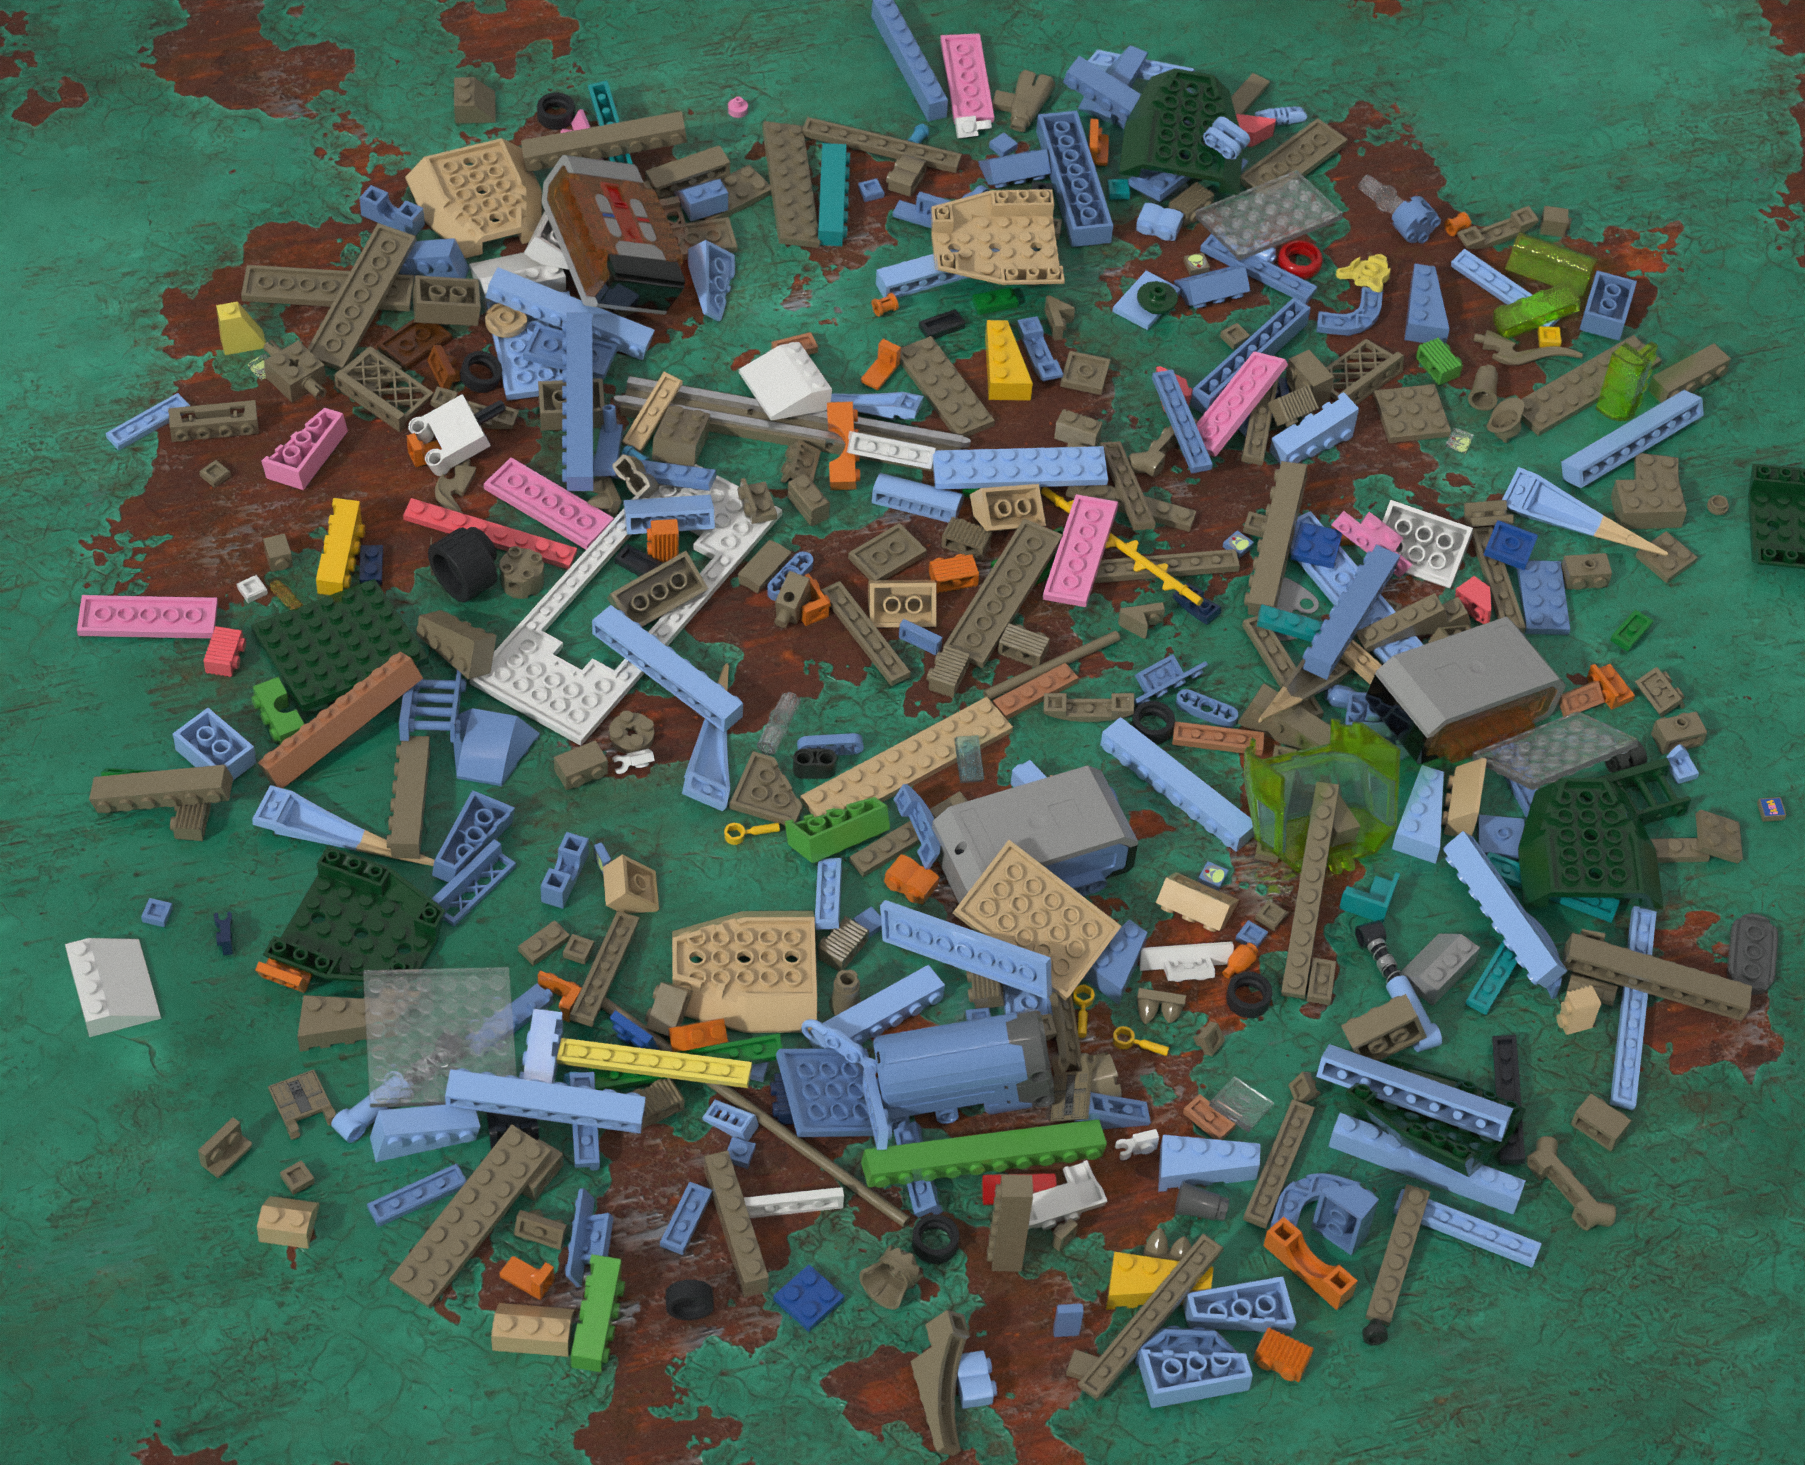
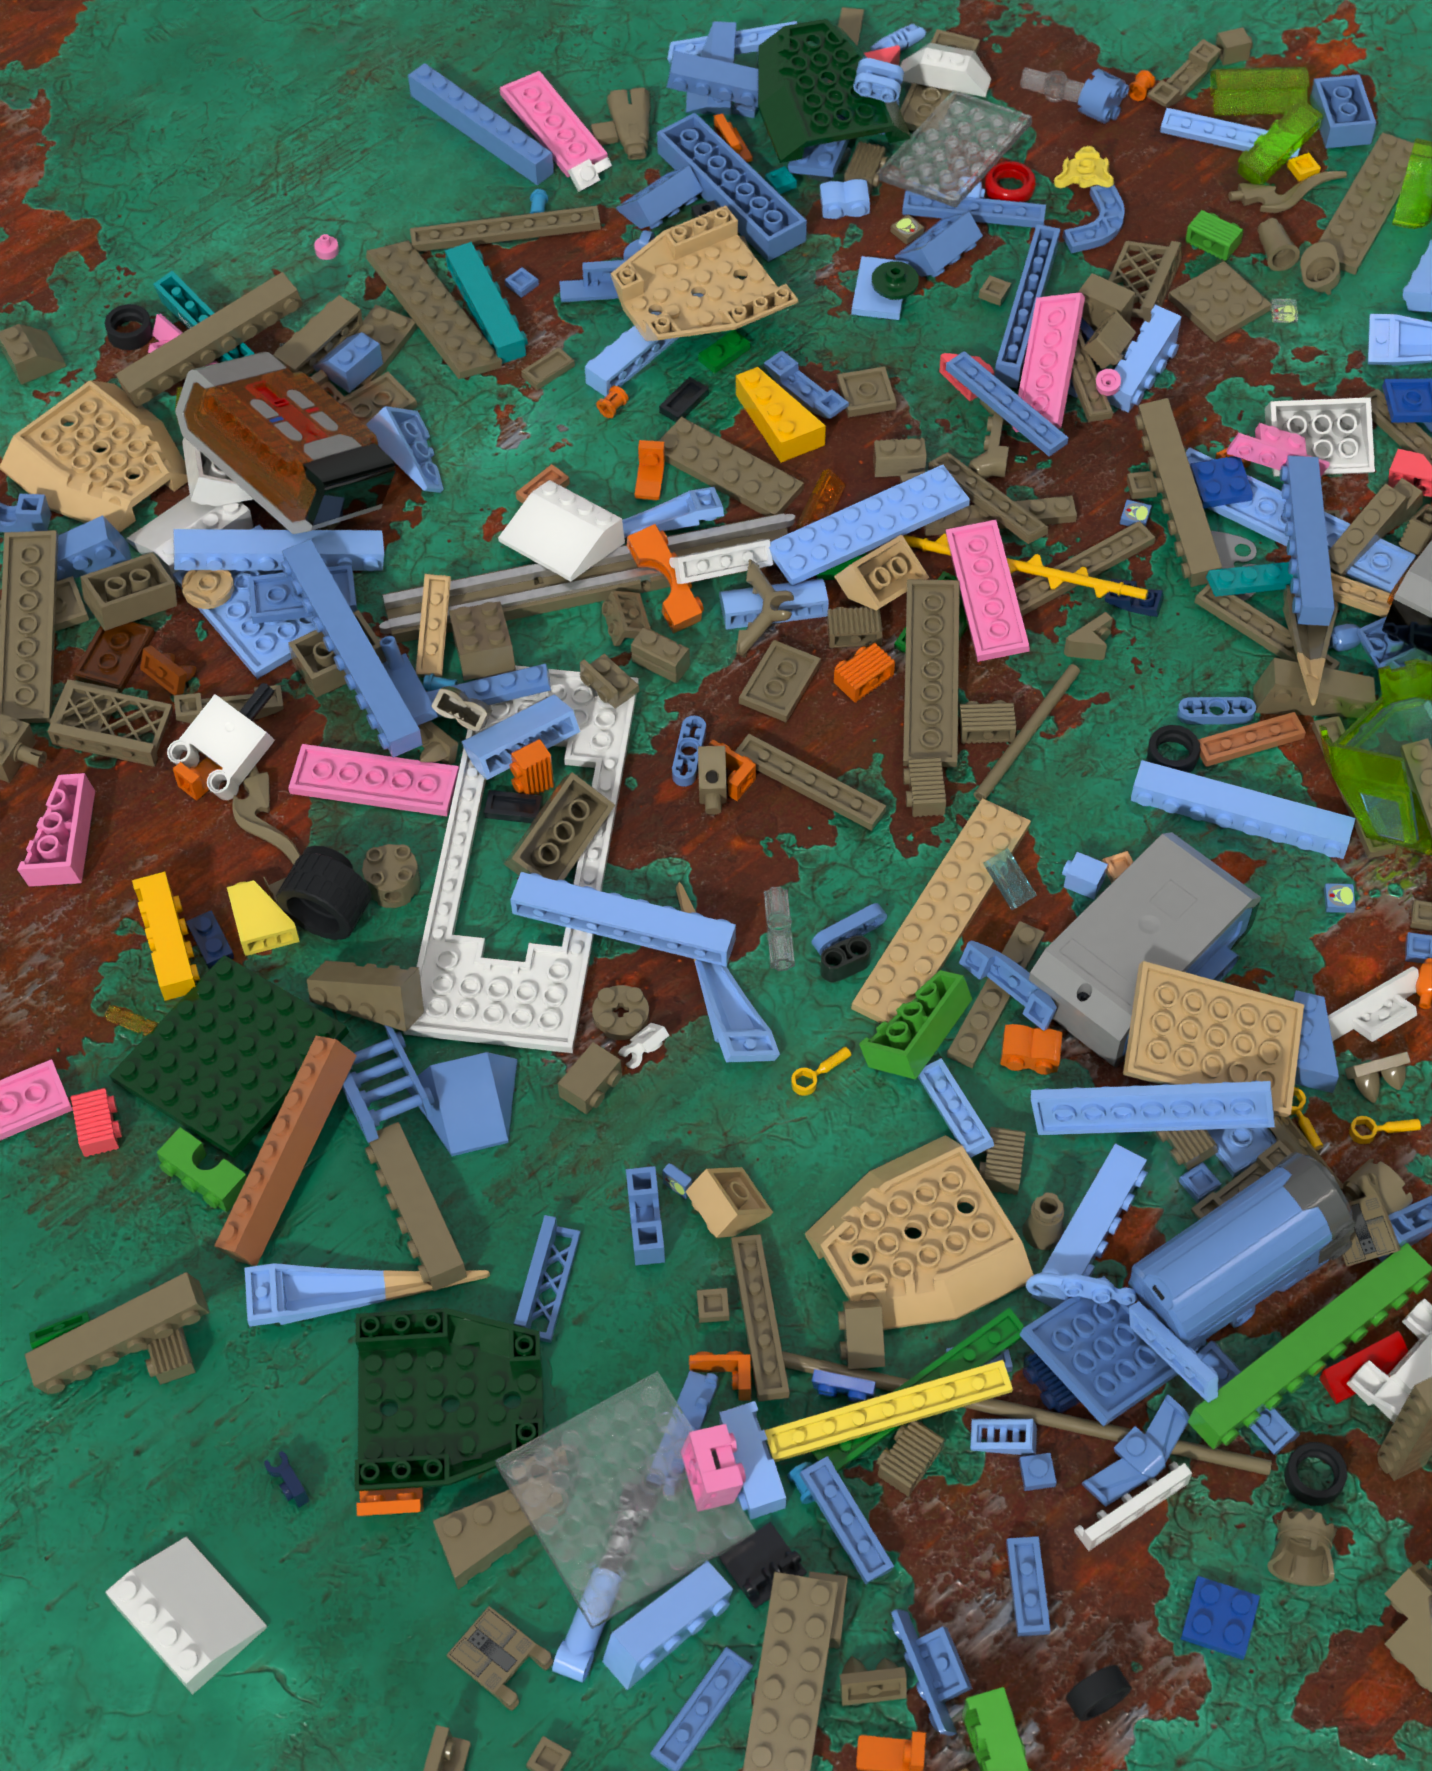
camera: 20 degrees left, 5 degrees up
medium blue tile [141,898,173,927] -> none
light blue brick [173,708,256,780] -> none
white tile [237,575,268,603] -> none
dark tan brick [263,533,293,572] -> none
coral plate [403,498,577,570] -> none
medium blue wedge [432,790,515,882] -> none
light blue brick [445,1068,646,1134] -> none
black tyre [460,351,502,393] -> none
dark tan plate [518,920,570,966] -> none
orange brick [668,1018,728,1052] -> none
dark tan brick [704,1151,769,1297] -> none
dark tan plate [729,751,803,825] -> none
dark tan piece [738,540,791,594] -> none
medium blue tile [853,906,882,938] -> none
tan slope [868,580,936,627] -> none
dark tan brick [886,154,927,197] -> none
medium blue tile [899,619,942,656] -> none
medium blue tile [989,133,1018,157] -> none
nougat plate [993,663,1078,720] -> none
dark tan slope [1044,693,1134,722] -> none
dark tan slope [1045,296,1075,341] -> none
medium blue bracket [1134,654,1208,706] -> none
tan slope [1156,872,1239,932] -> none
medium blue wedge [1404,264,1450,343] -> none
dark tan bracket [1464,500,1514,527] -> none
none -> light yellow slope [227,880,300,956]
none -> dark tan tile [521,347,575,390]
none -> bright pink piece [681,1424,746,1512]
none -> dark tan piece [736,559,794,658]
none -> clear orange plate [796,468,846,529]
none -> white wedge [900,43,991,97]
none -> medium blue plate [1082,1394,1190,1507]
none -> bright pink tile [1096,369,1121,396]

